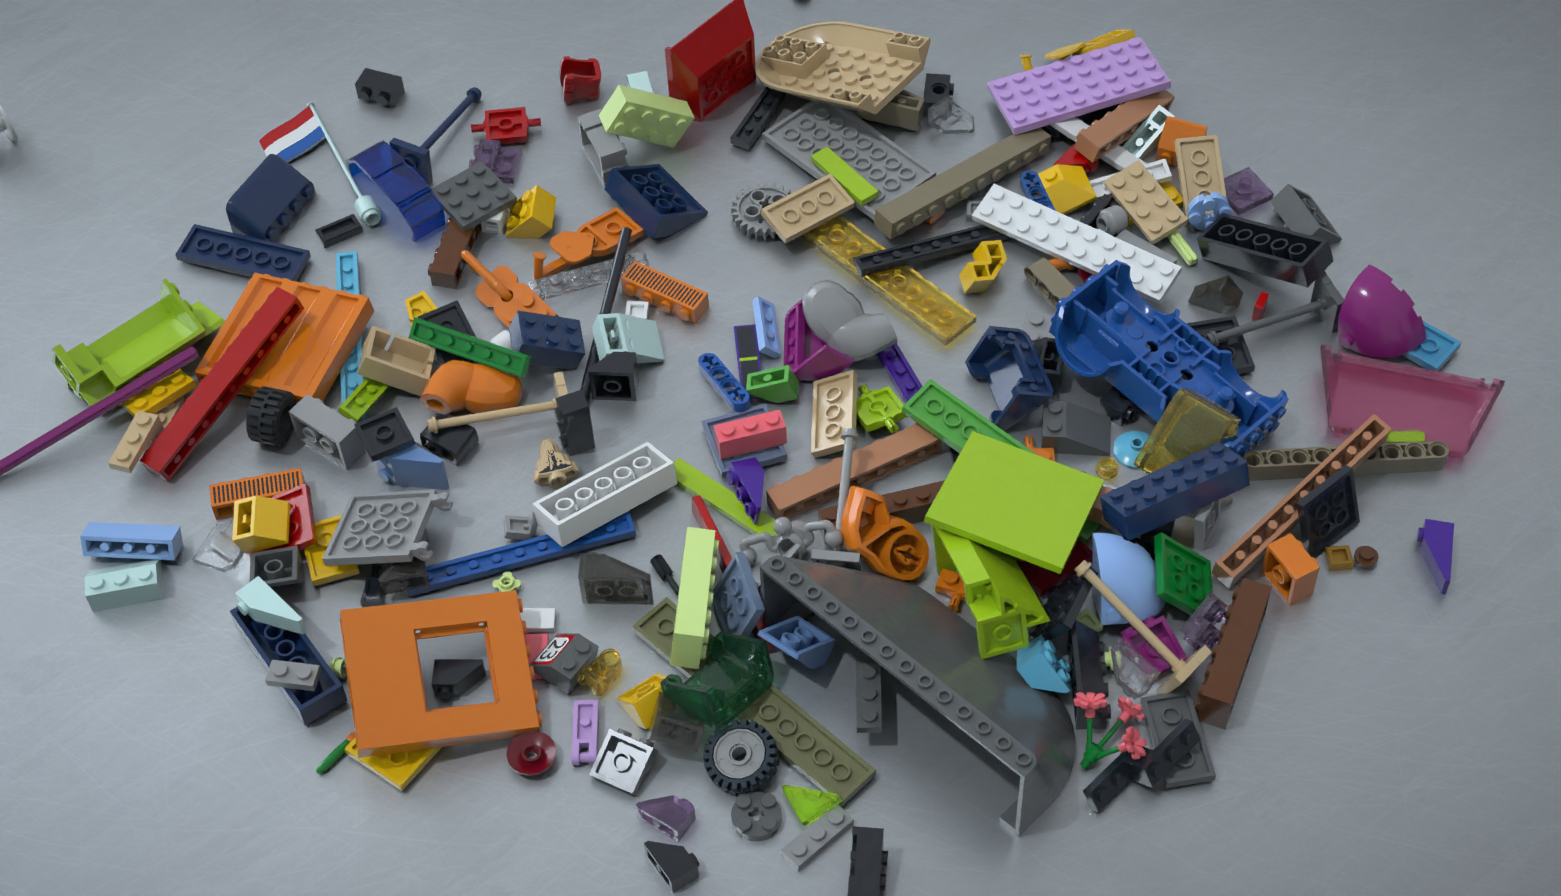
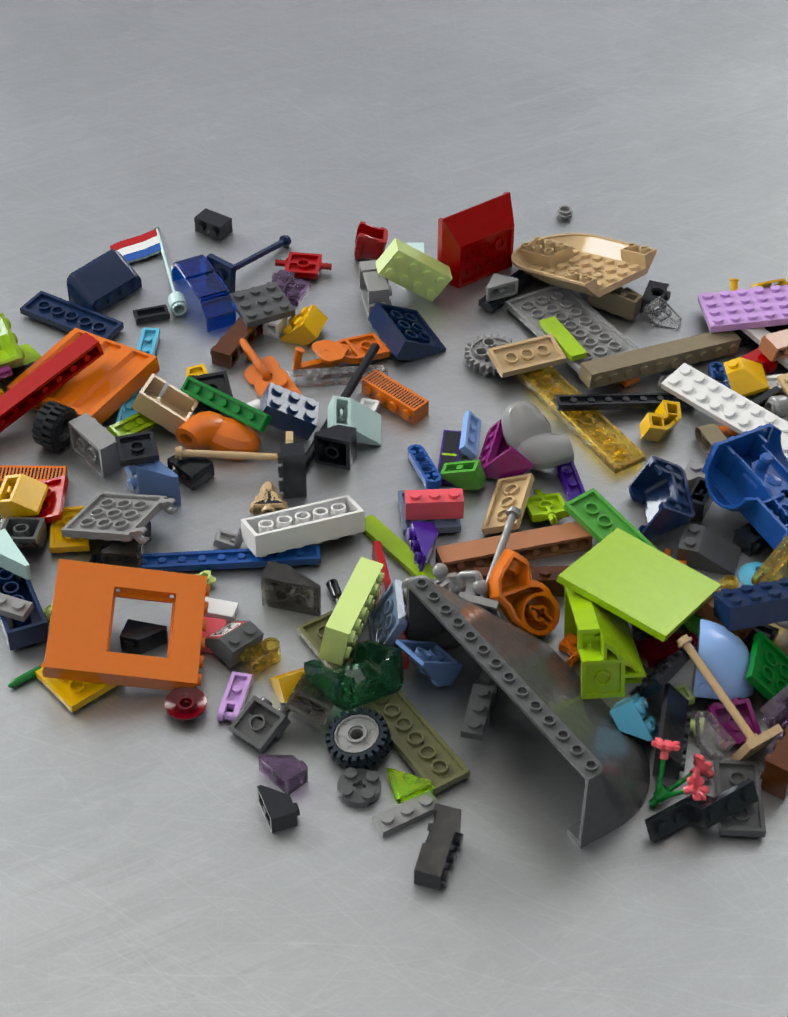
camera: 10 degrees right, 10 degrees down
none -> light grey slope [486,273,518,302]

